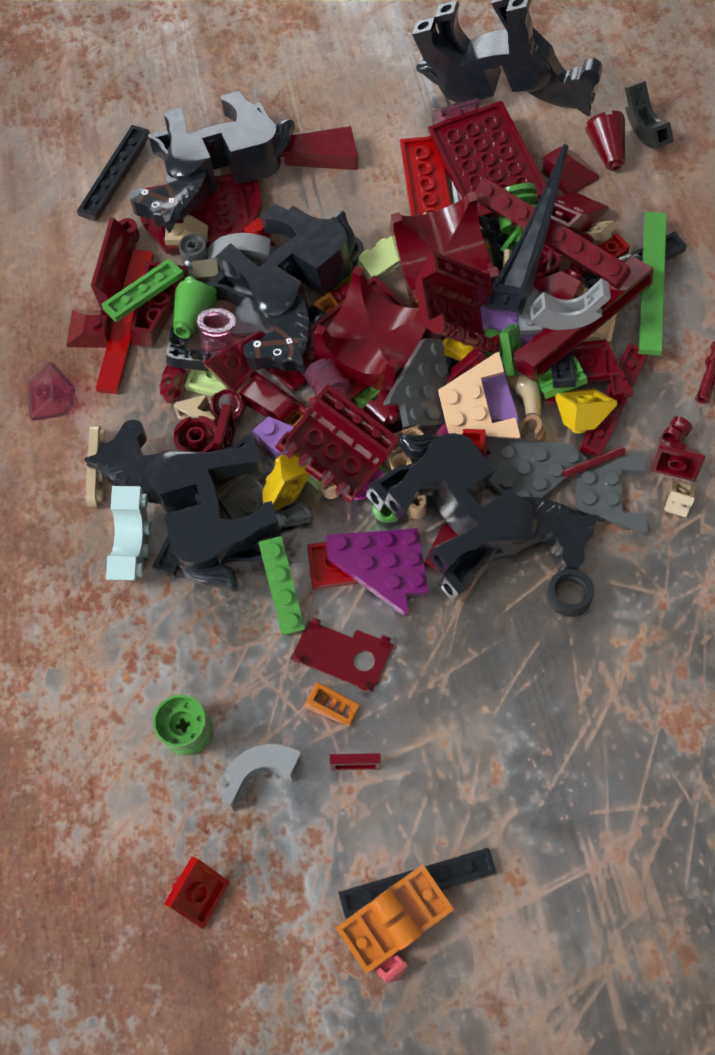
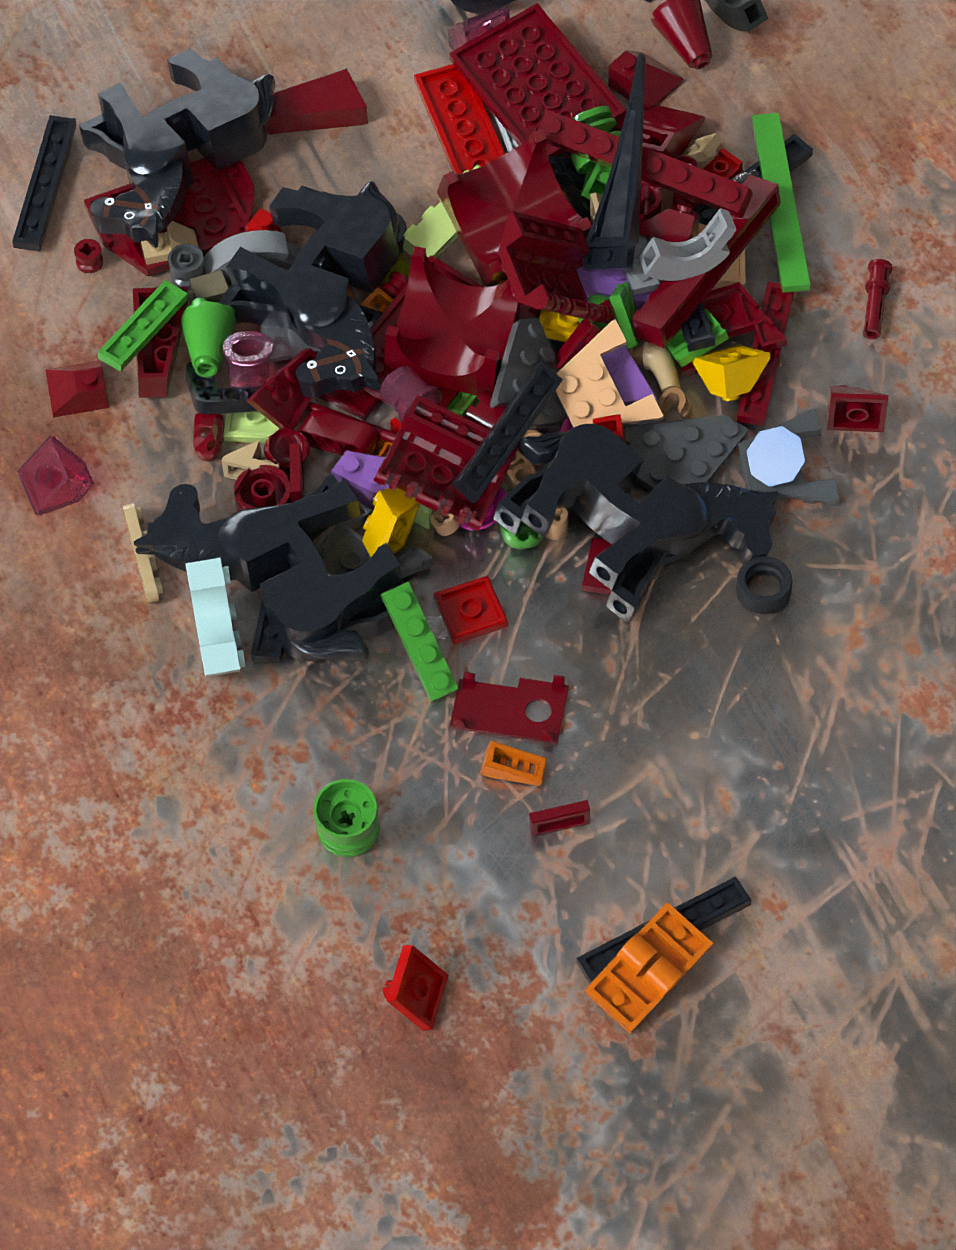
camera: 15 degrees left, 5 degrees down
dark red slope [91,218,136,310] -> none
red tile [96,249,154,394] -> none
light grey arch [221,744,303,811] -> none
magenta wing [325,528,429,616] -> none
coral slope [374,953,408,983] -> none
dark red bar [562,446,626,479] -> none
dark red wheel [661,416,693,442] -> none
tan slope [665,480,696,517] -> none
none -> black tile [452,361,563,503]
none -> piece [747,426,806,487]

